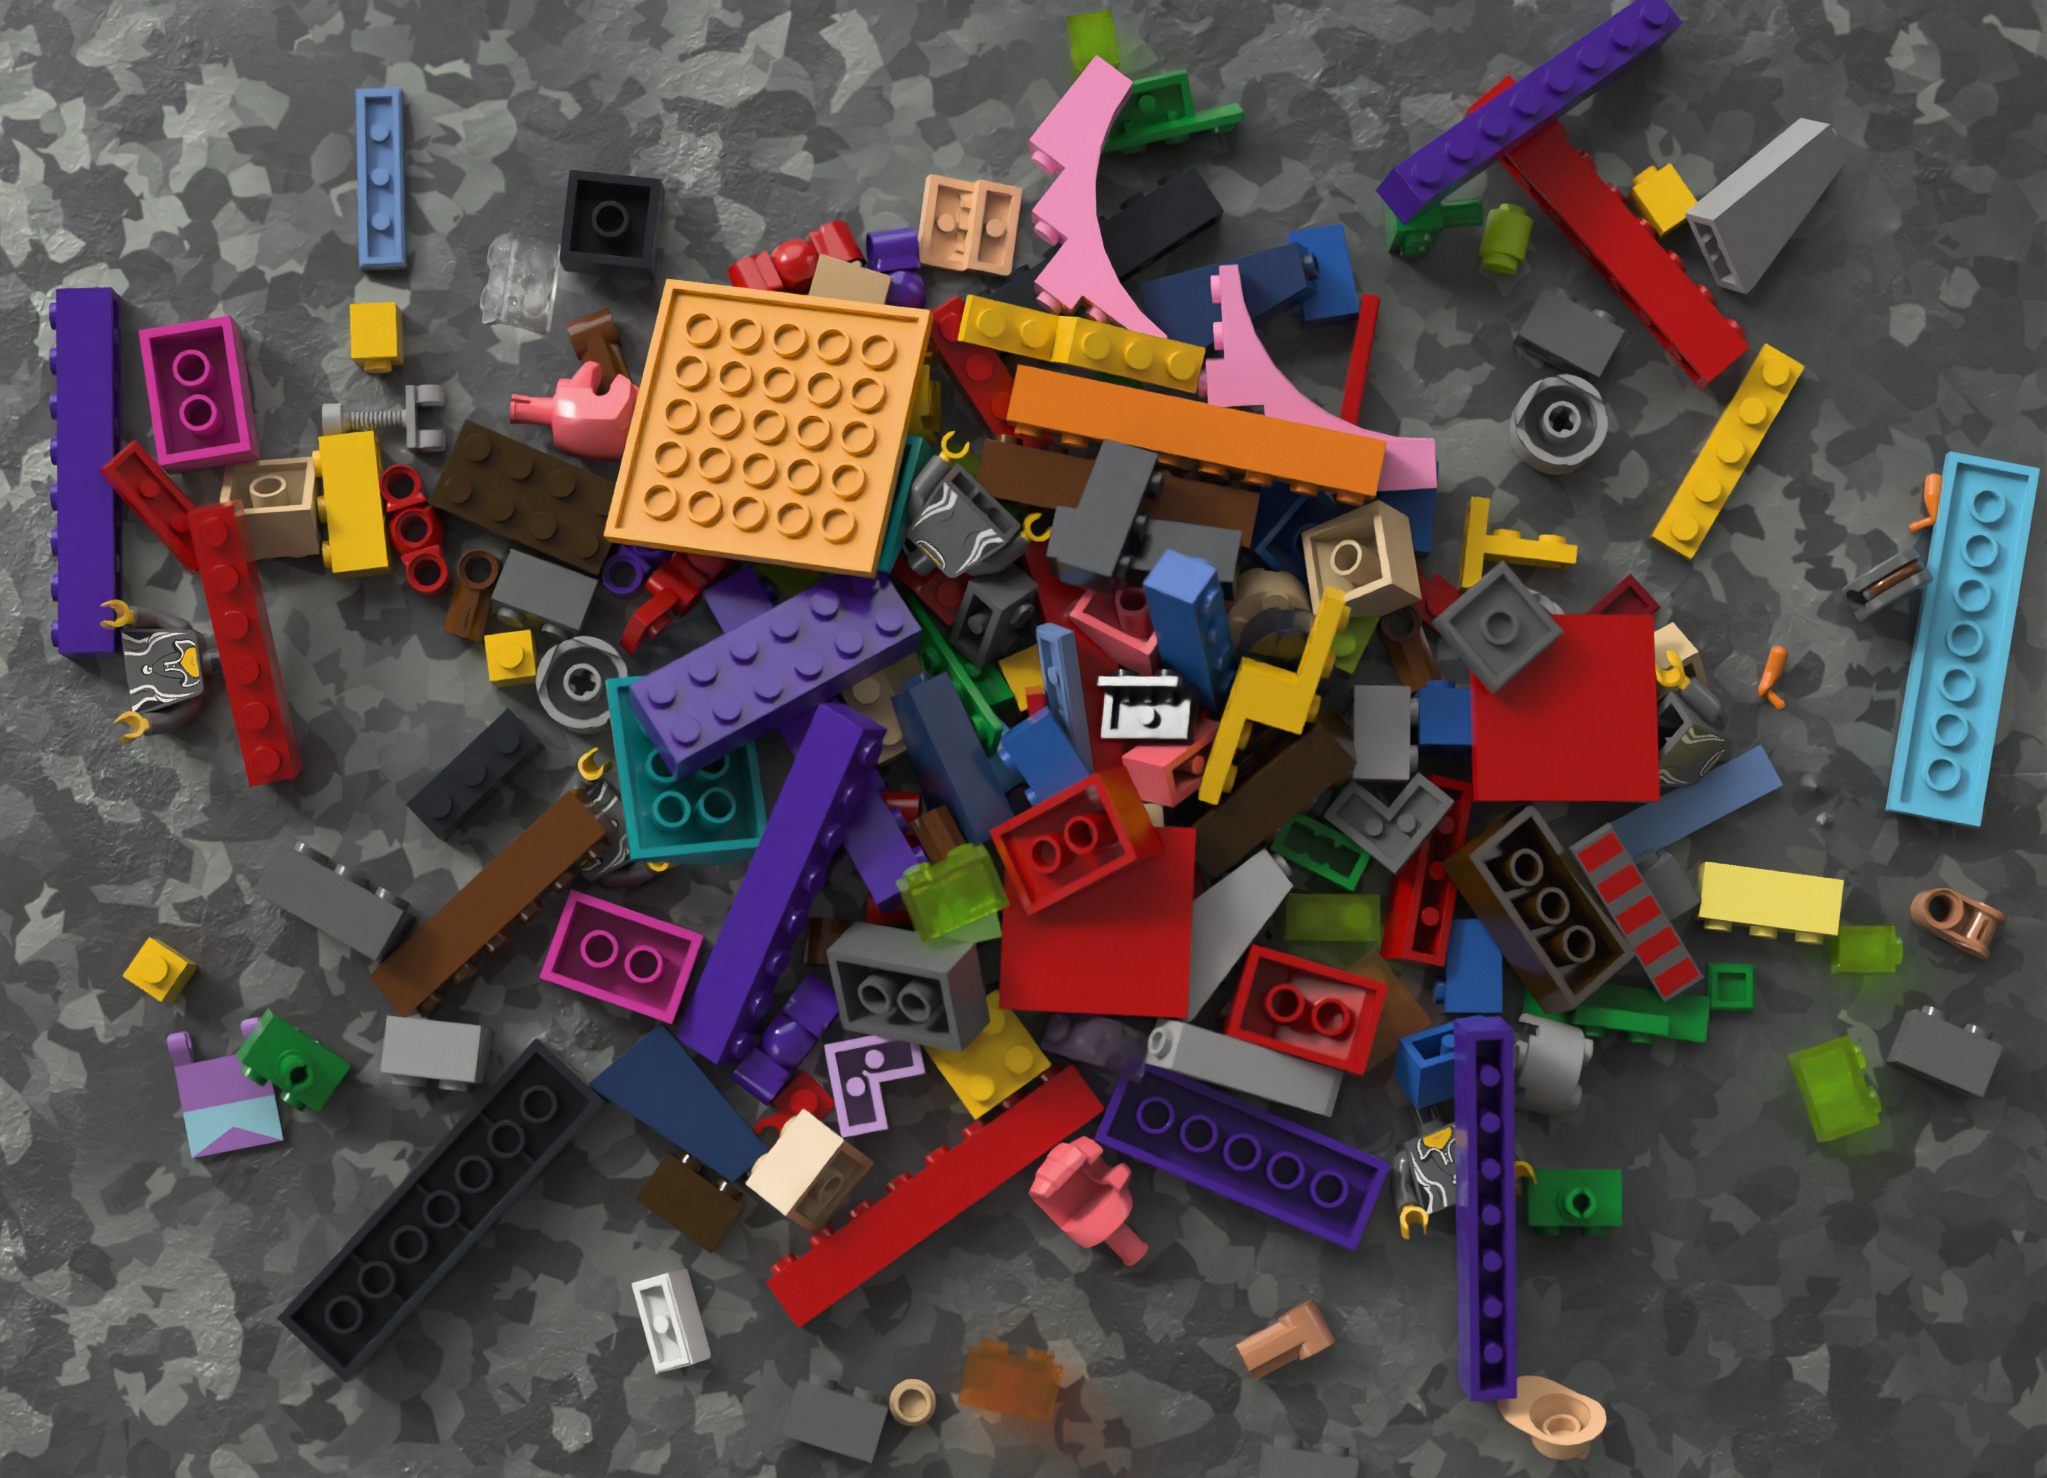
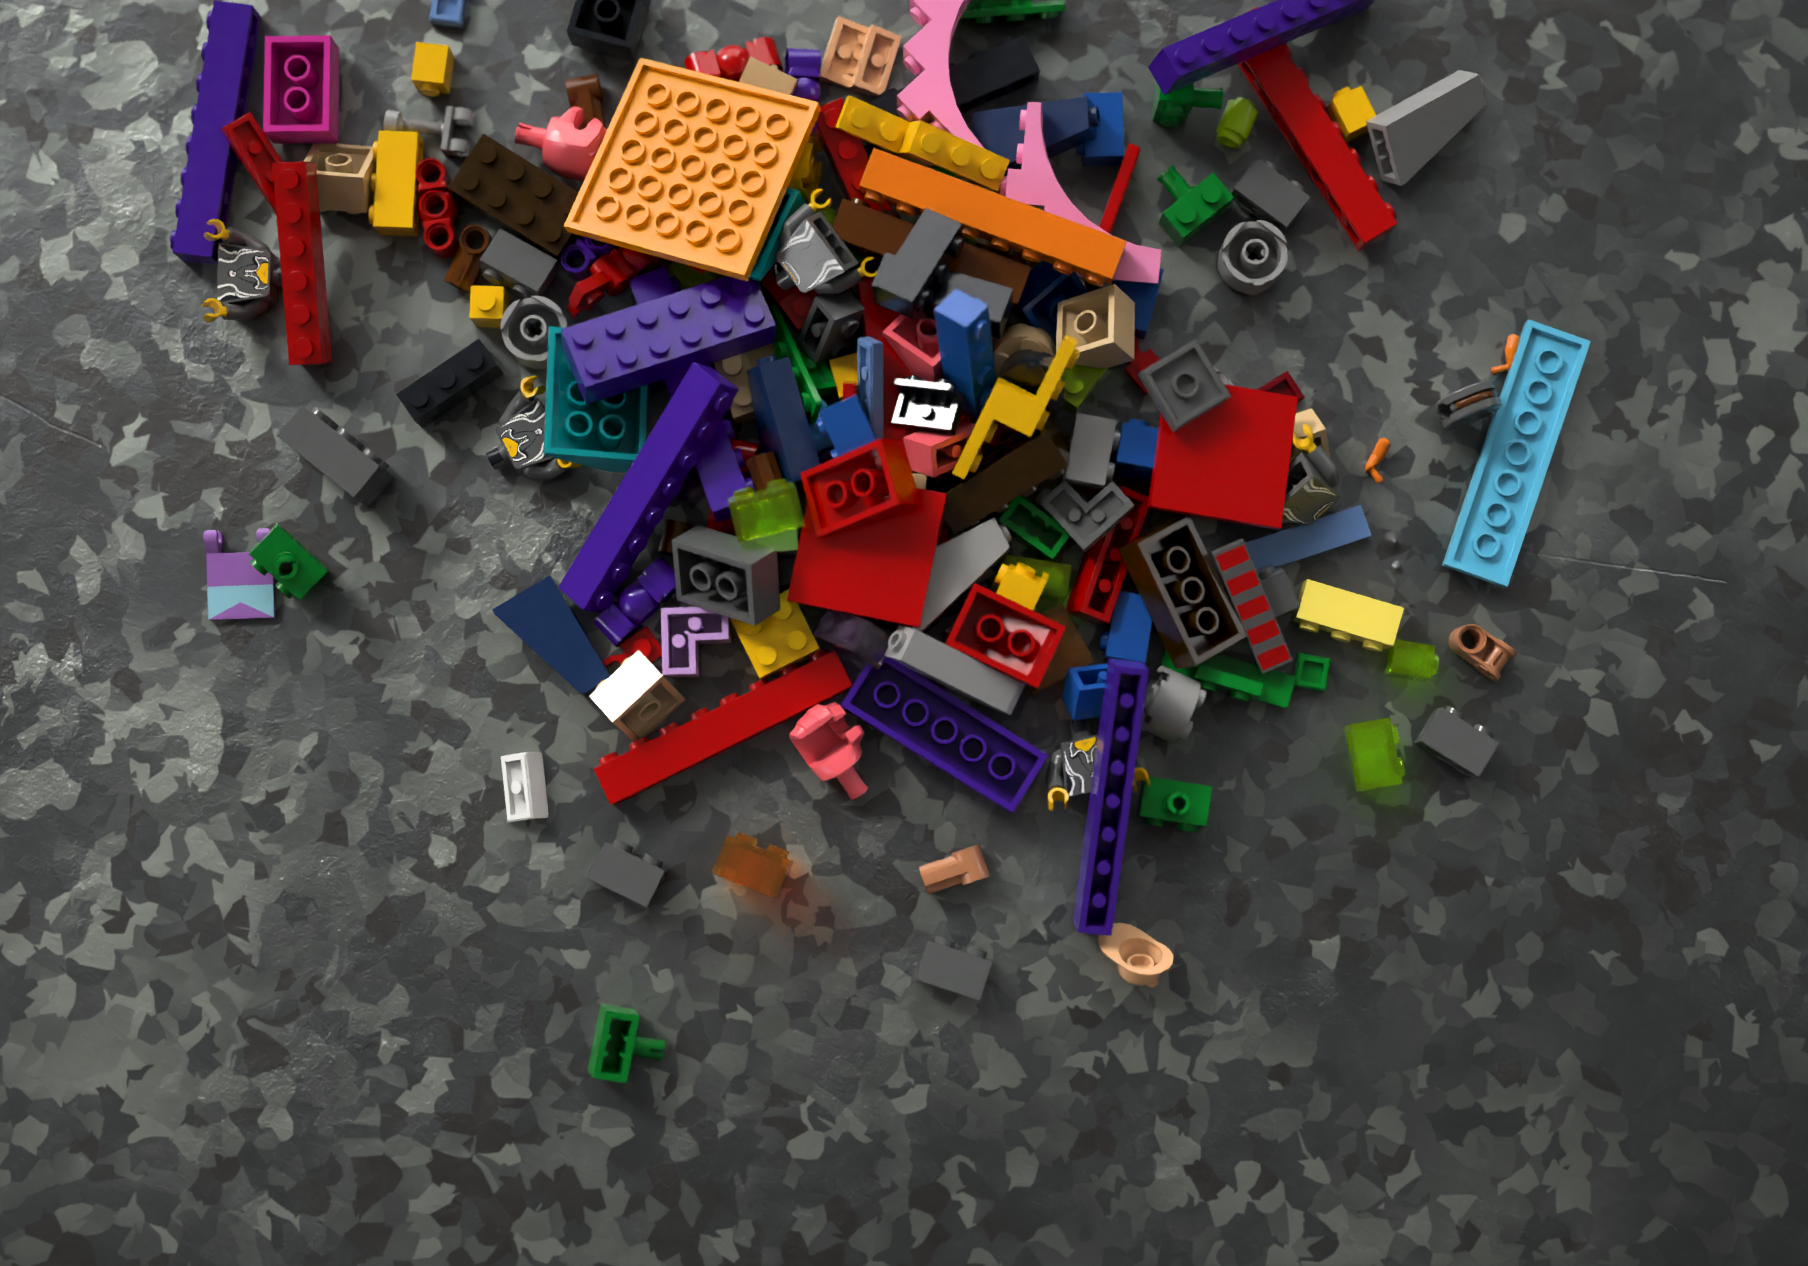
camera: 15 degrees right, 0 degrees up
yellow brick [123,937,198,1004] -> none
black brick [277,1038,610,1383] -> none
reddish brown brick [368,788,618,1018] -> none
light grey brick [380,1016,492,1092] -> none
clear bracket [480,231,561,334] -> none
dark pink brick [539,889,707,1026] -> none
dark brown brick [635,1151,746,1253] -> none
tan plate [889,1379,936,1426] -> none
reddish brown piece [1376,604,1443,695] -> none
yellow bracket [1457,496,1578,594] -> none
yellow plate [1649,343,1805,562] -> none
none -> yellow brick [994,563,1050,611]
none -> green brick [1157,165,1234,248]

